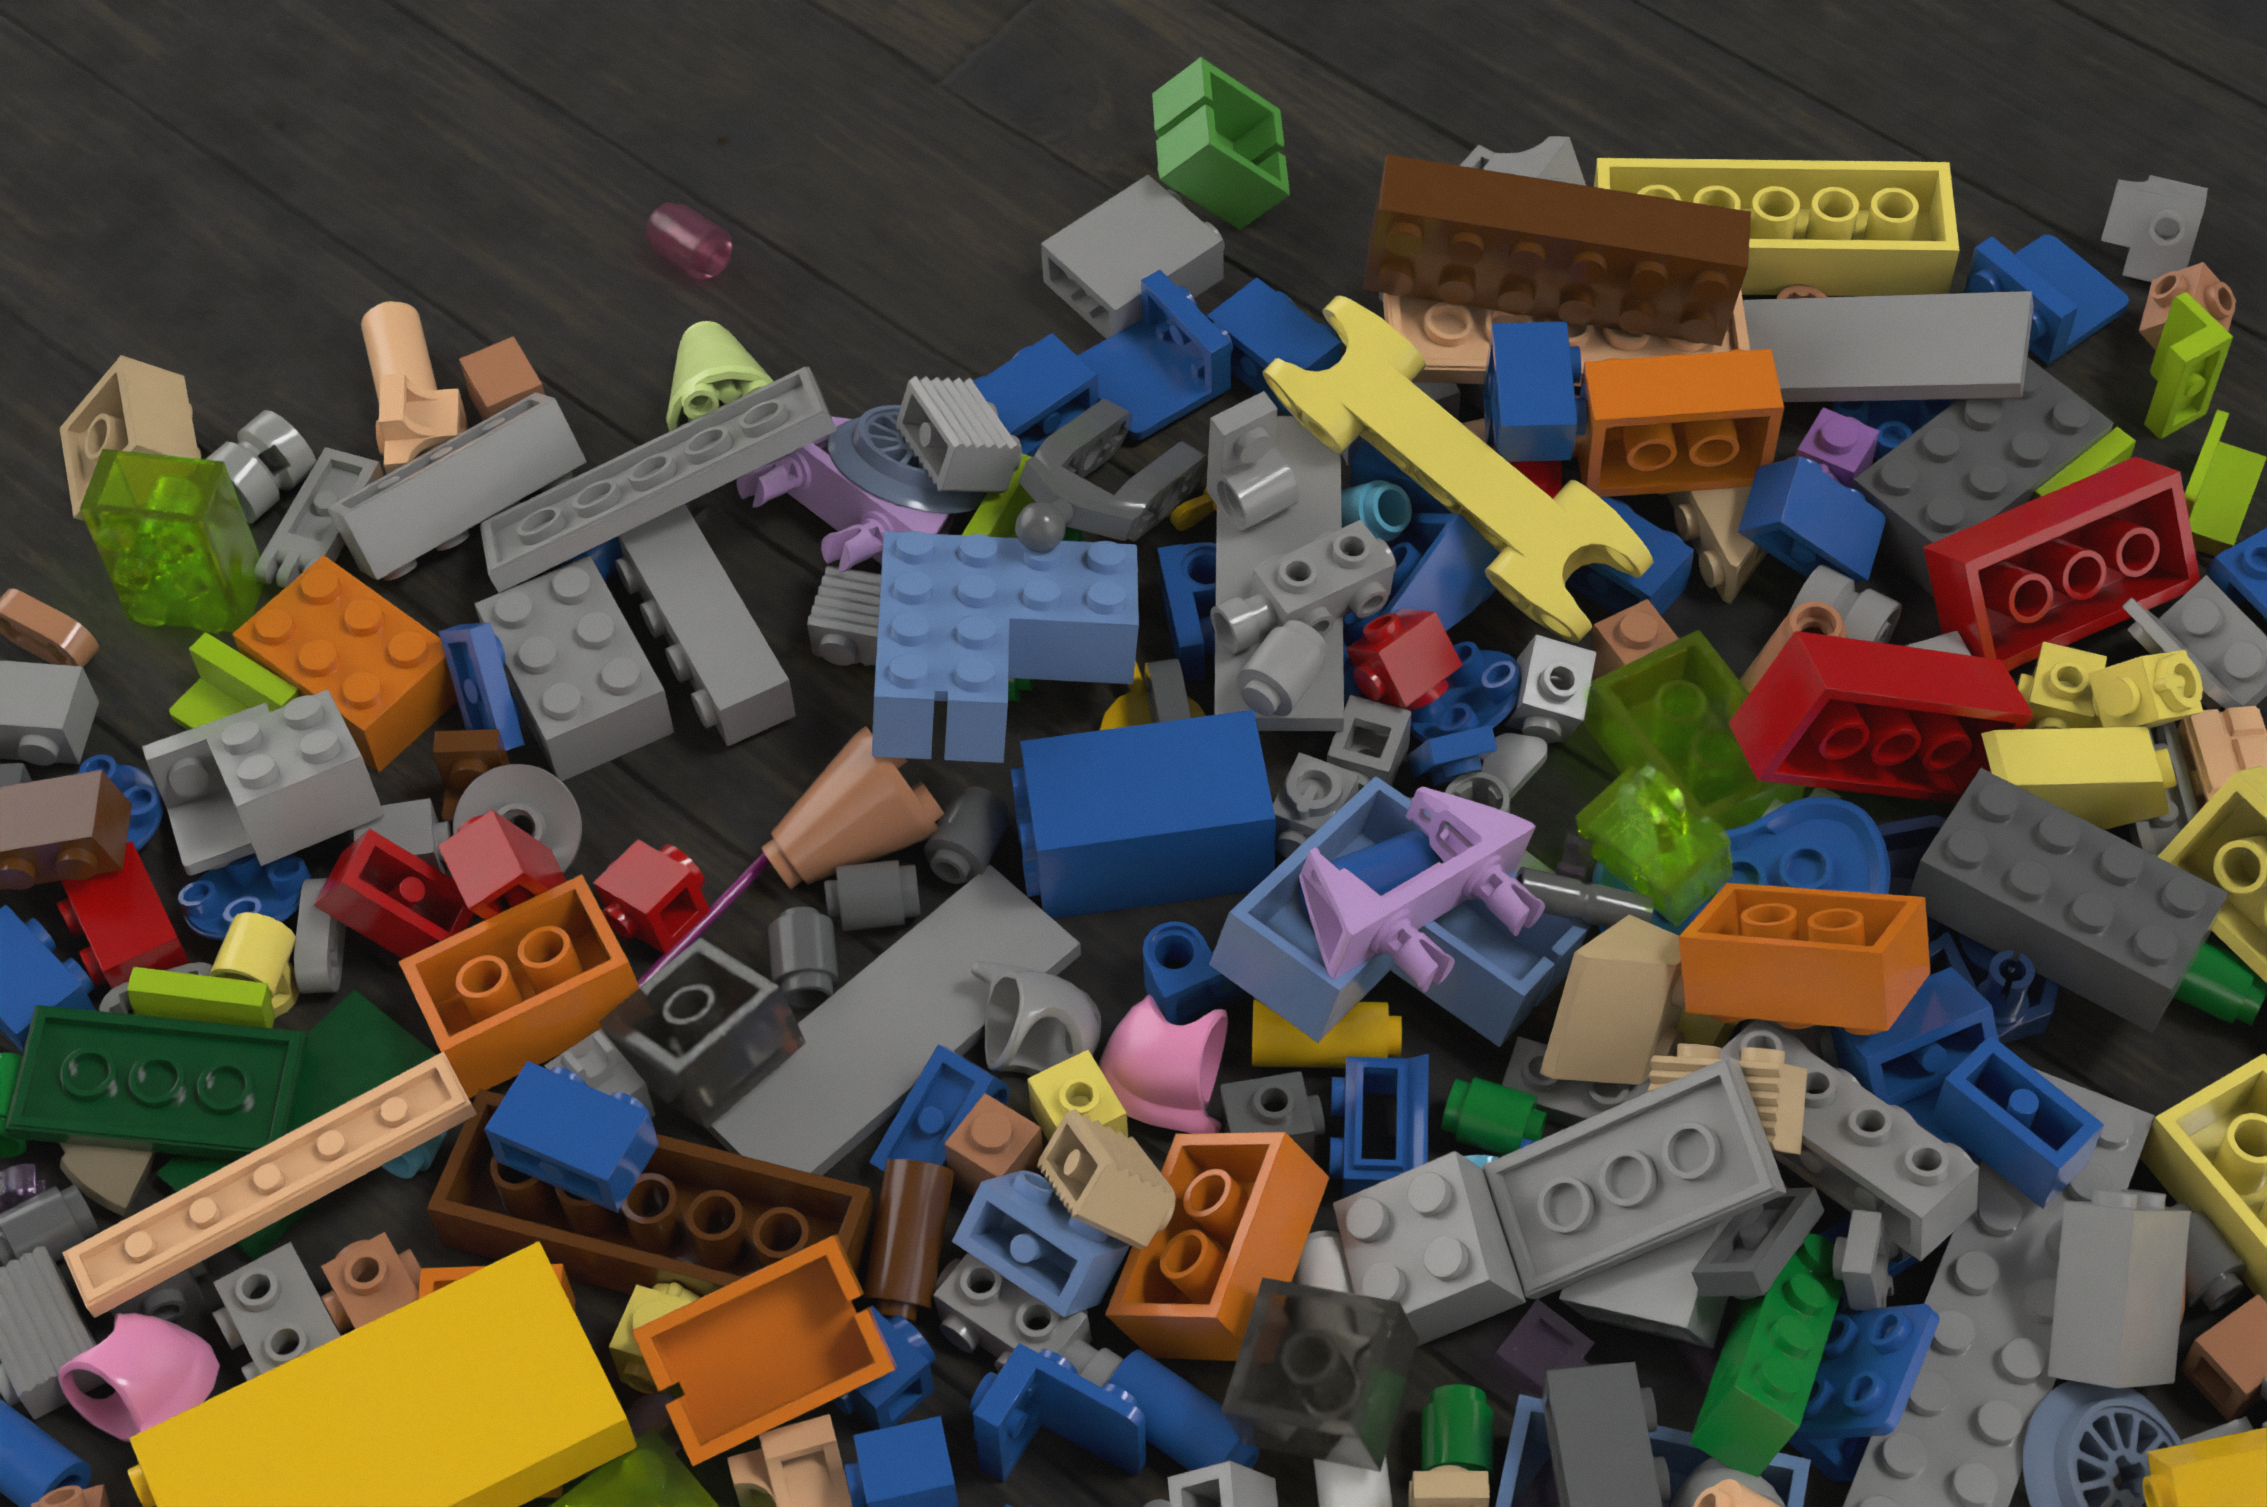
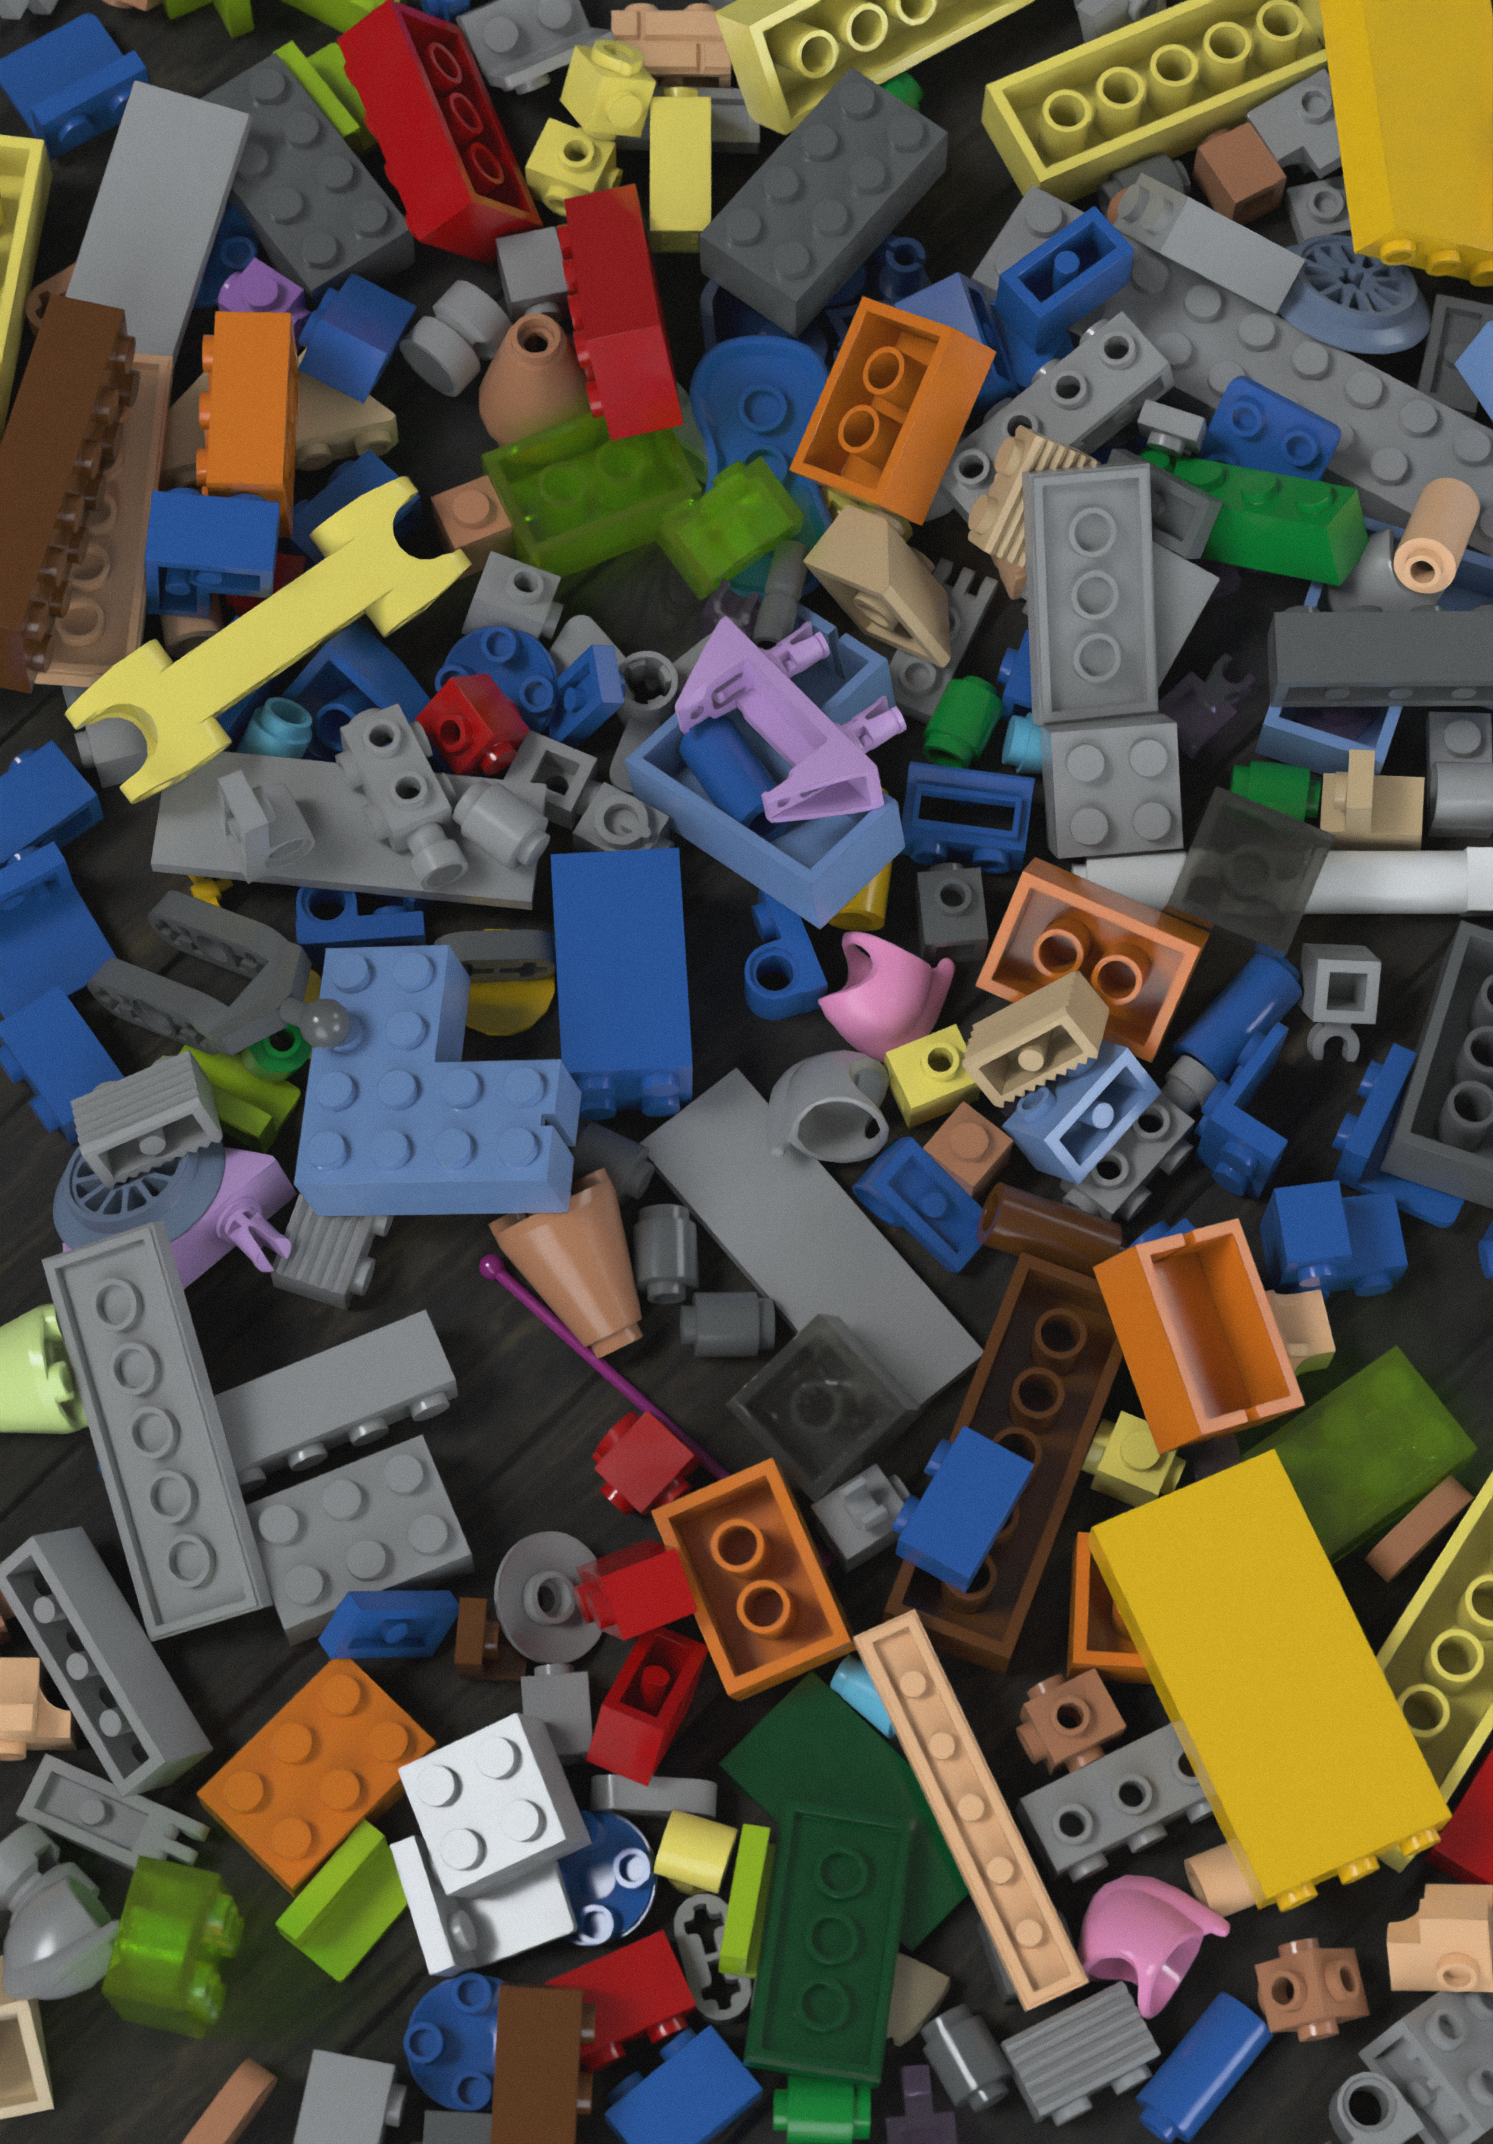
camera: 90 degrees left, 15 degrees up
none -> light grey piece [3,1875,126,2000]

